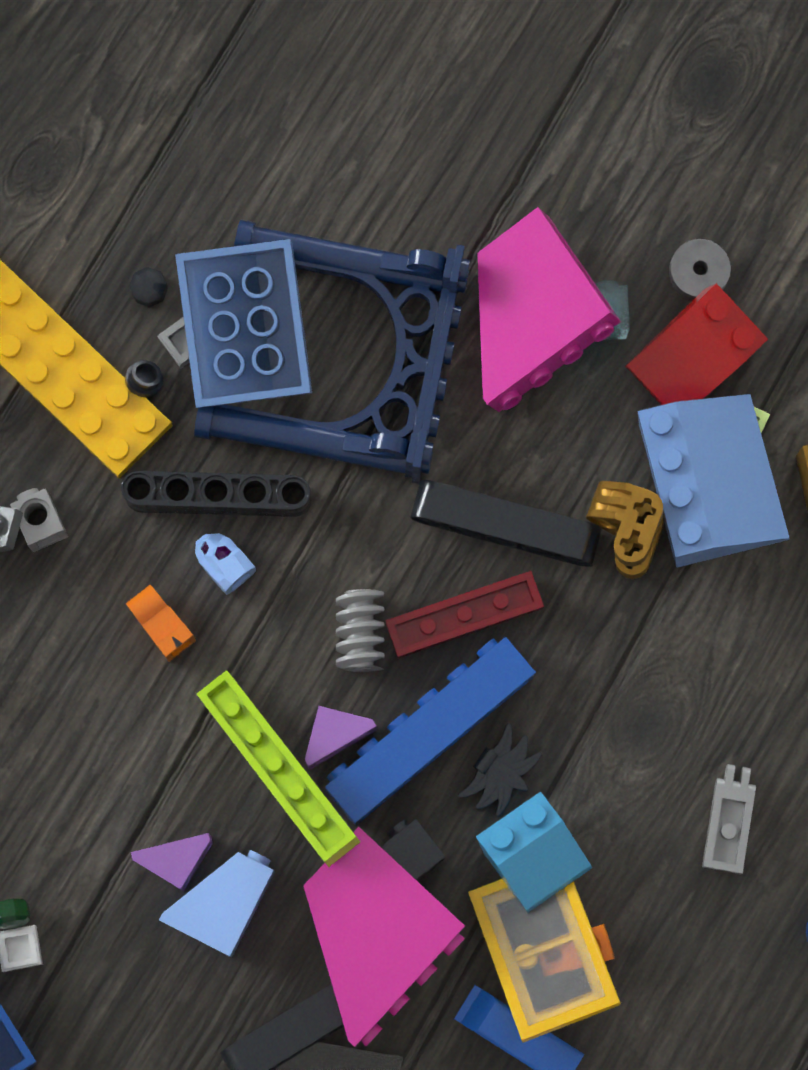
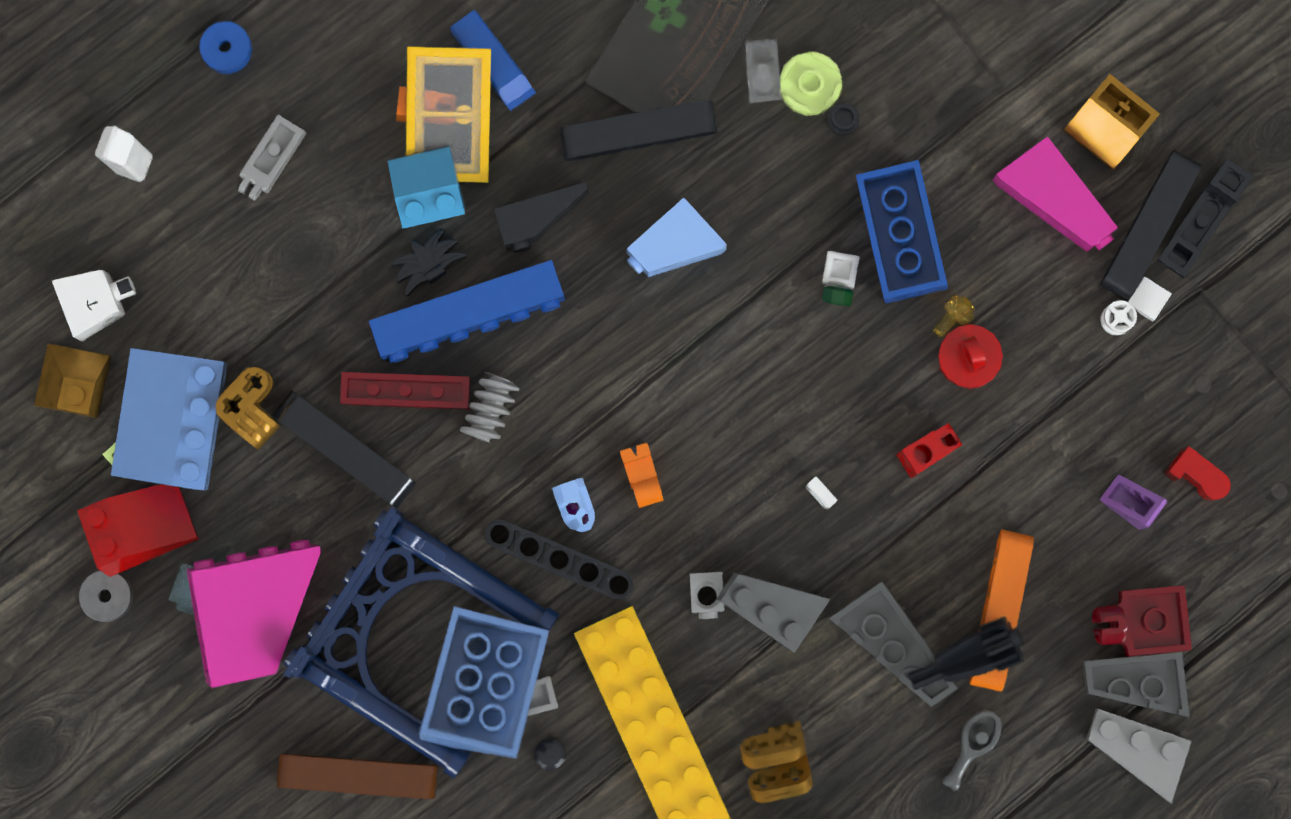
camera: 150 degrees left, 5 degrees up
black plate [125,360,163,397] -> none
medium lavender slope [131,833,213,891] -> none
lime plate [197,670,360,867] -> none
dark pink slope [304,826,465,1047] -> none
medium lavender slope [305,706,377,770] -> none
none -> reddish brown beam [276,754,438,799]

